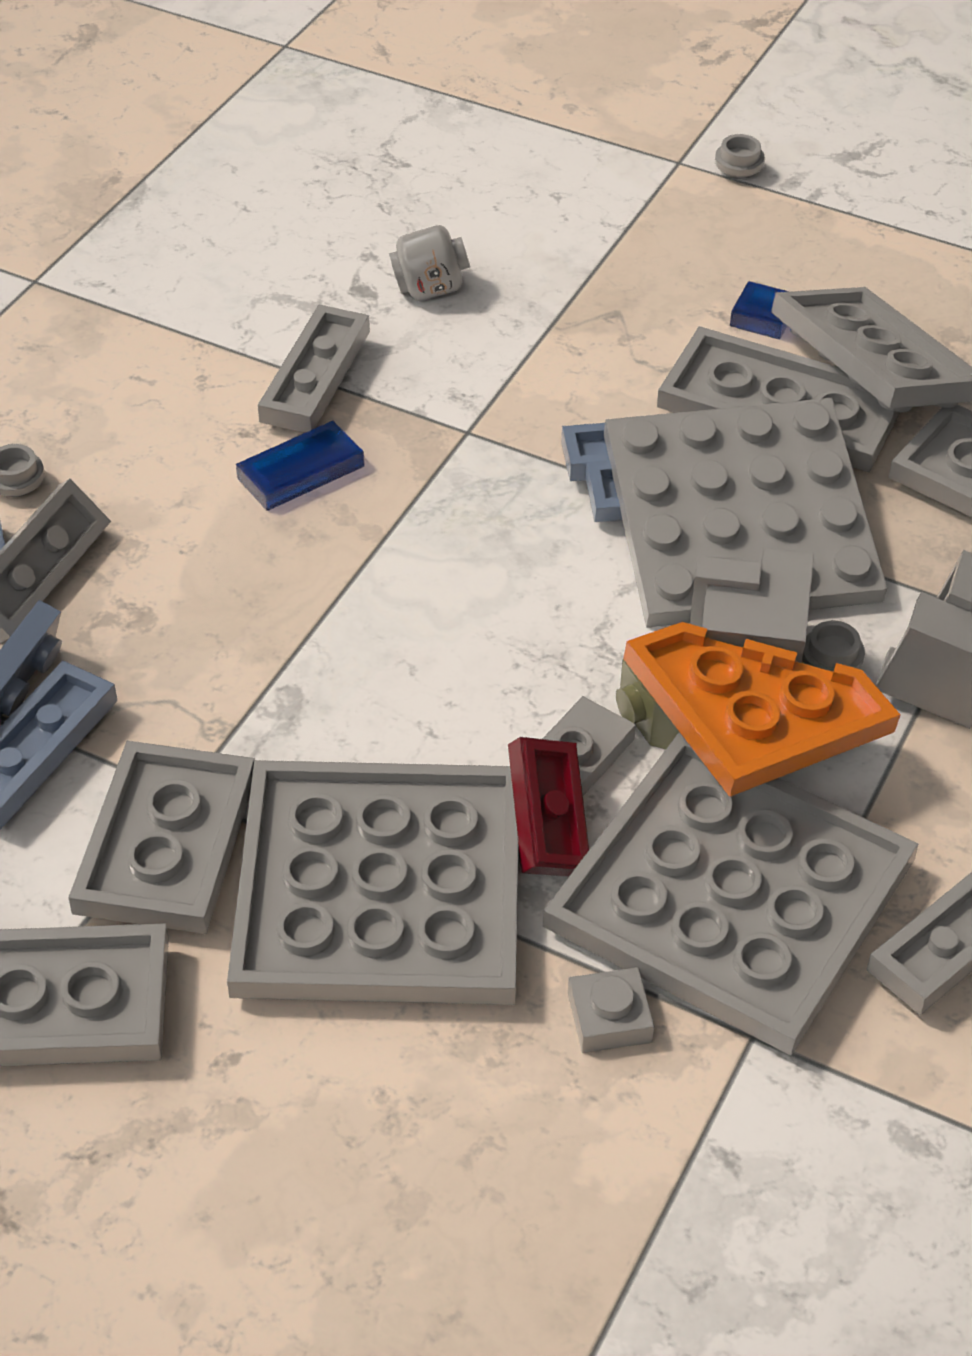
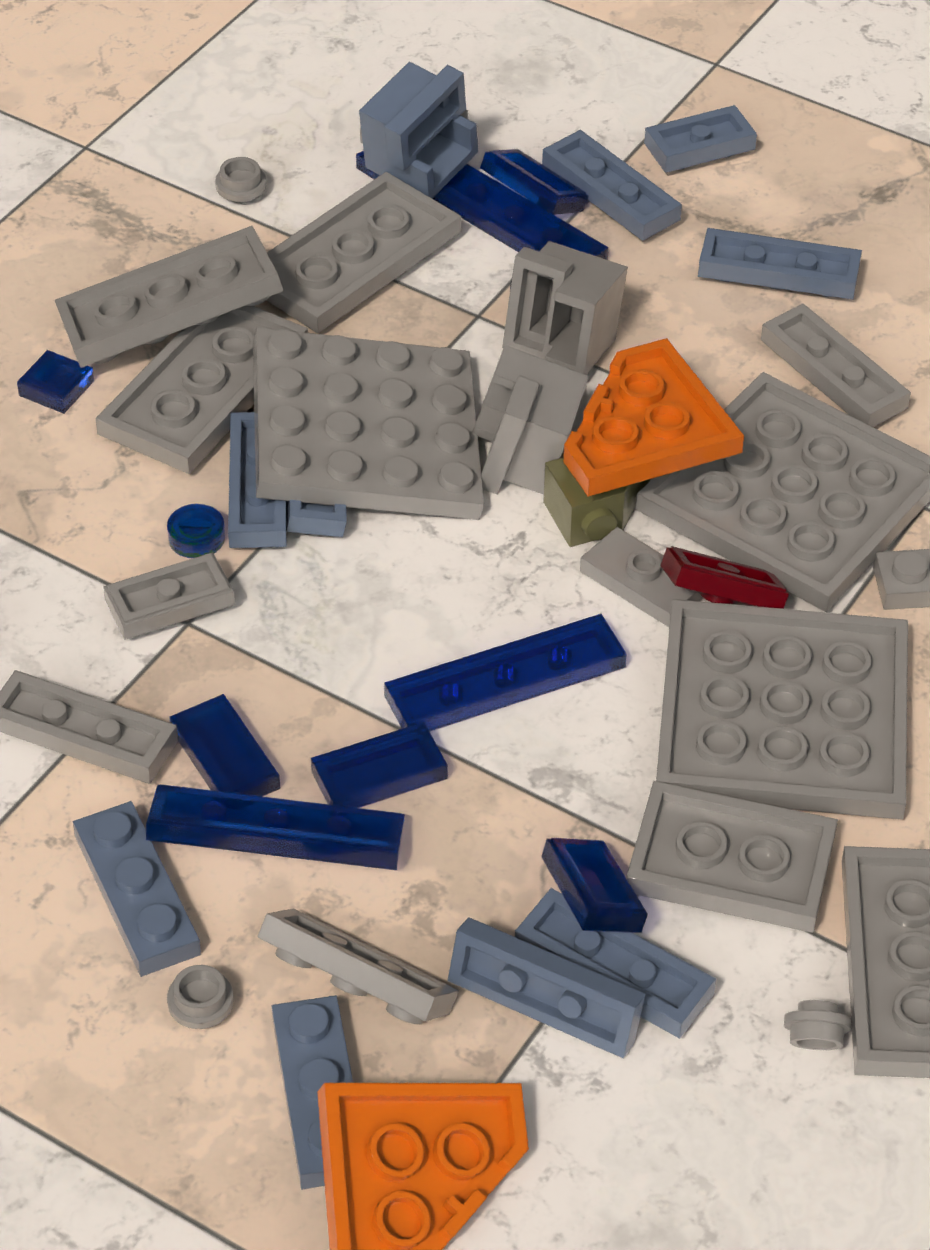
camera: 85 degrees left, 0 degrees up
none -> sand blue plate [73,801,201,977]
none -> light grey plate [103,552,235,640]
none -> clear blue tile [146,784,405,870]
none -> clear blue tile [167,504,225,558]
none -> clear blue tile [311,722,448,816]
none -> clear blue tile [384,614,627,739]
none -> clear blue tile [541,838,648,933]

